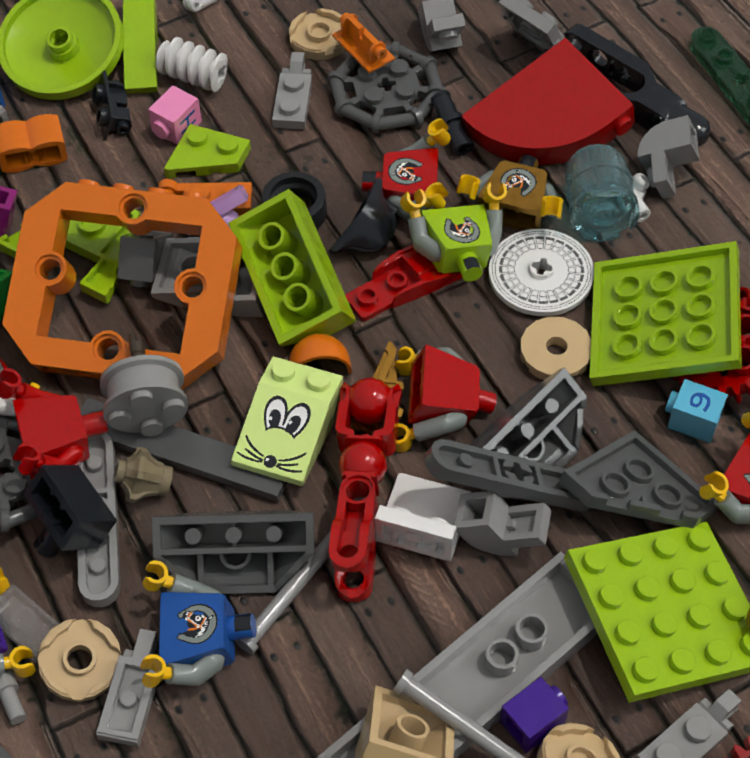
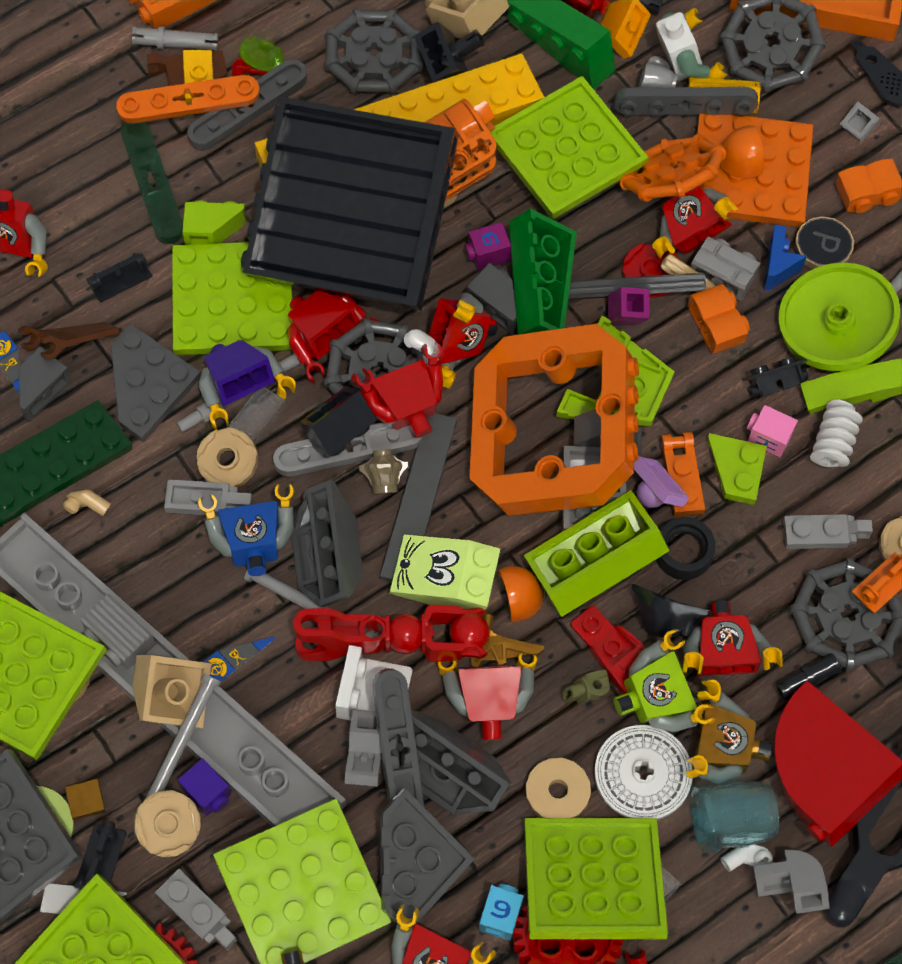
camera: 80 degrees right, 10 degrees up
light grey wheel [100,332,188,437] -> none
none -> sticker [204,637,275,682]
none -> olive piece [562,670,610,704]

